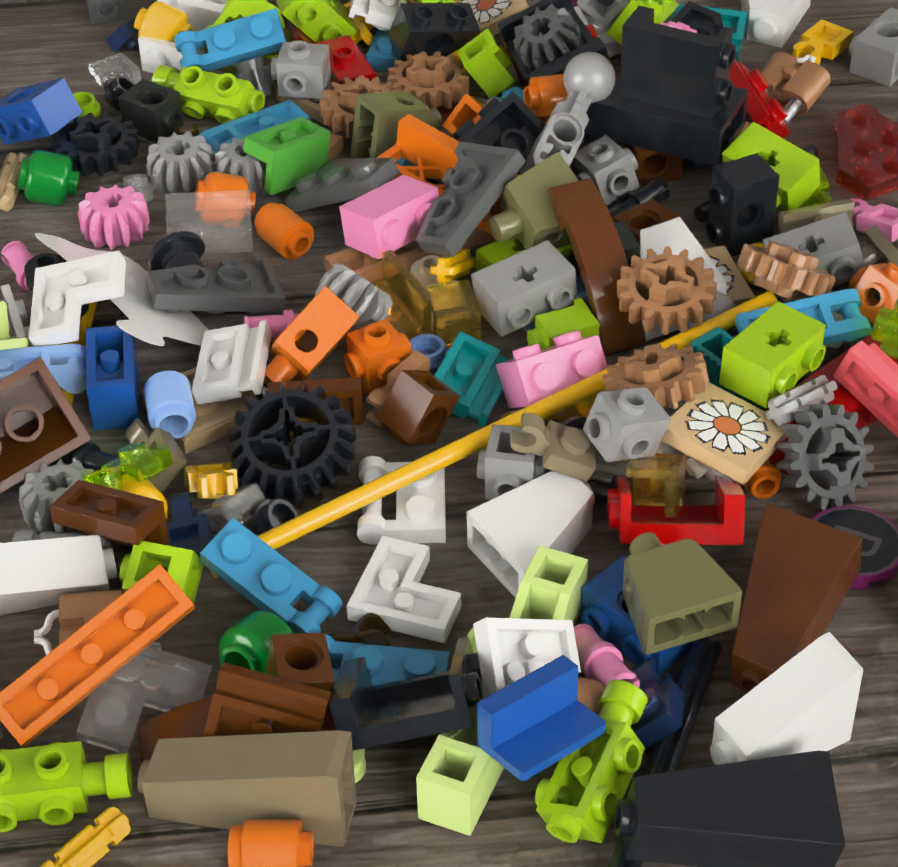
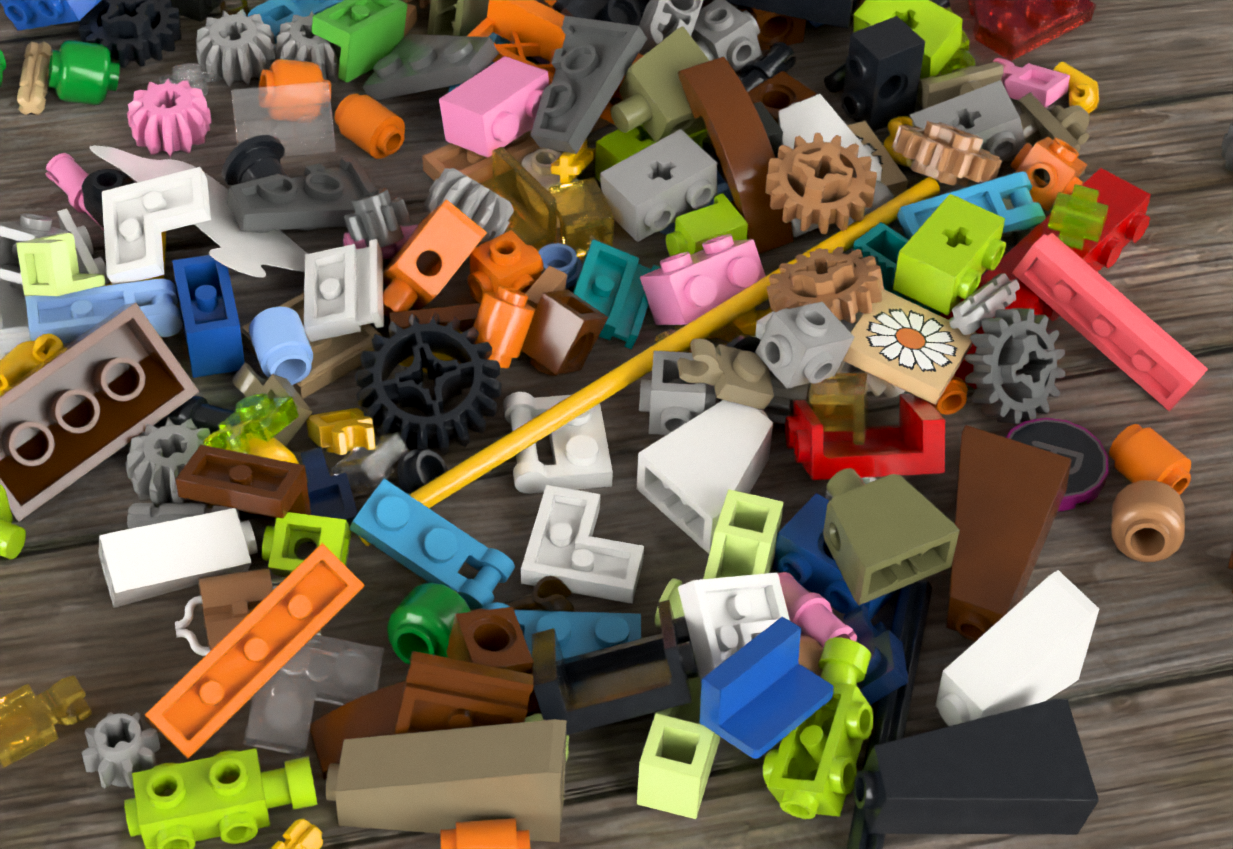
camera: 10 degrees left, 5 degrees up
none -> dark grey gear [344,188,411,248]
none -> orange brick [473,285,535,368]

